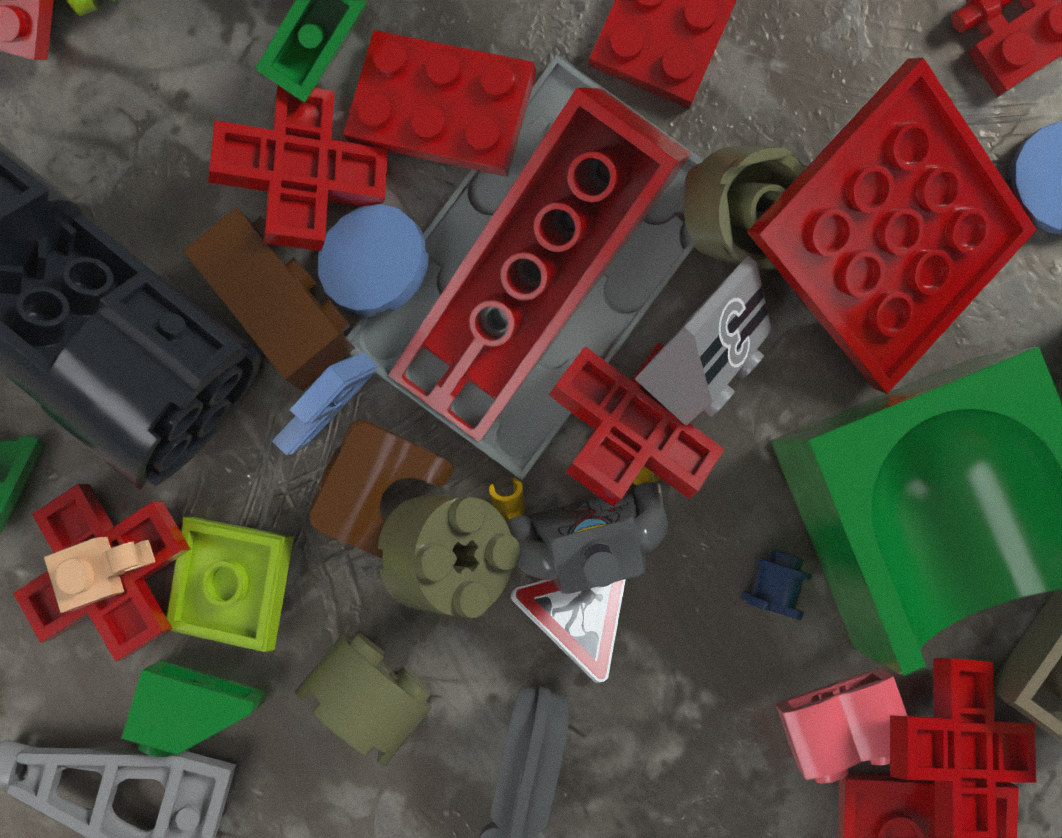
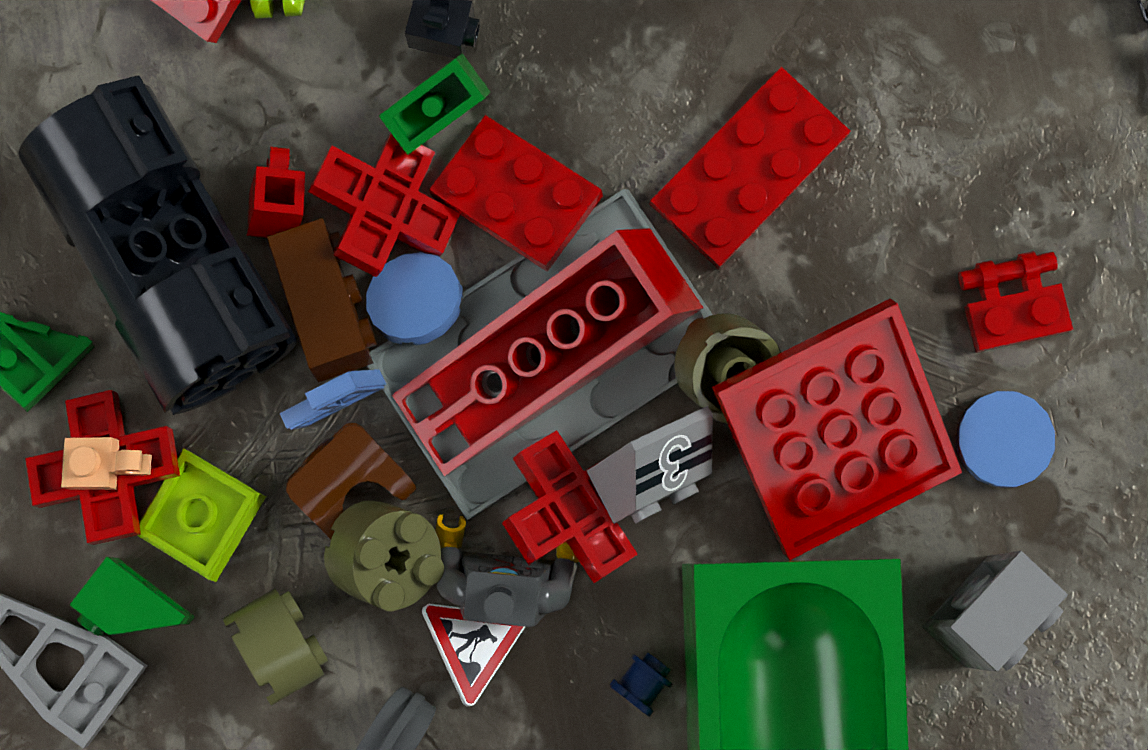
camera: 20 degrees right, 5 degrees down
none -> red brick [247,146,305,238]

